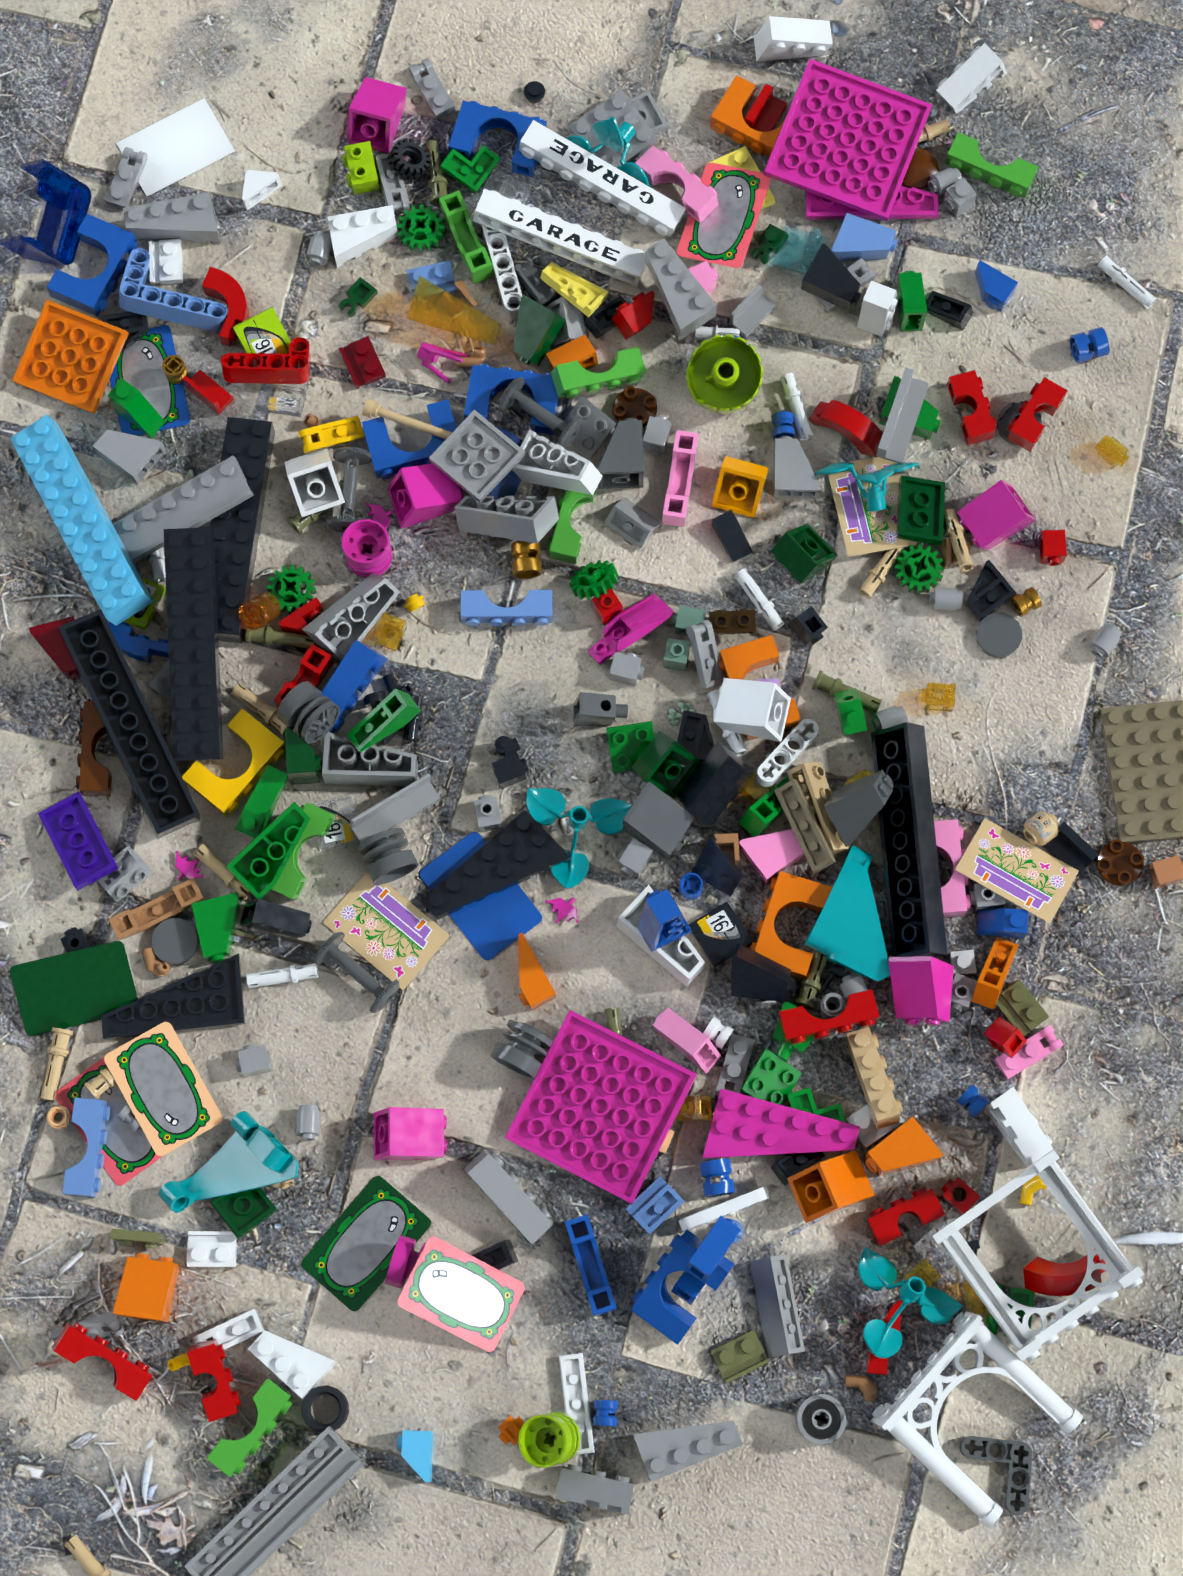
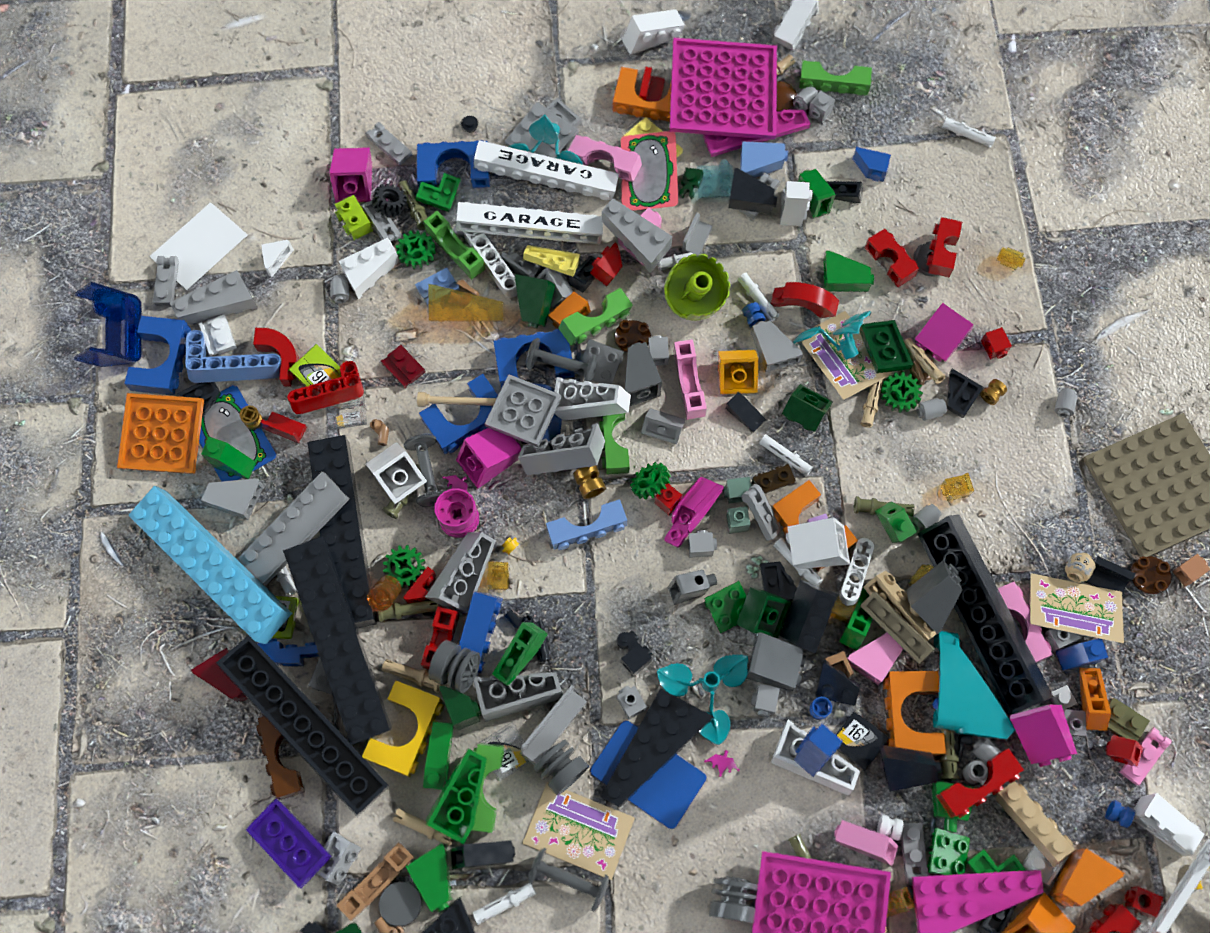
camera: 20 degrees left, 5 degrees down
dark pink piece [175,851,204,880] -> none
yellow plate [298,416,365,454] -> none
dark green plate [339,277,378,318] -> none
black tile [363,691,386,710] -> none
dark pink plant [417,342,470,383] -> none
medium nougat arm [456,346,487,369] -> none
orange slope [518,933,556,1010] -> none
black brick [787,606,828,645] -> none
light grey panel [876,367,929,464] -> none
dark grey tile [976,613,1022,658] -> none
blue wheel [1069,327,1110,363] -> none

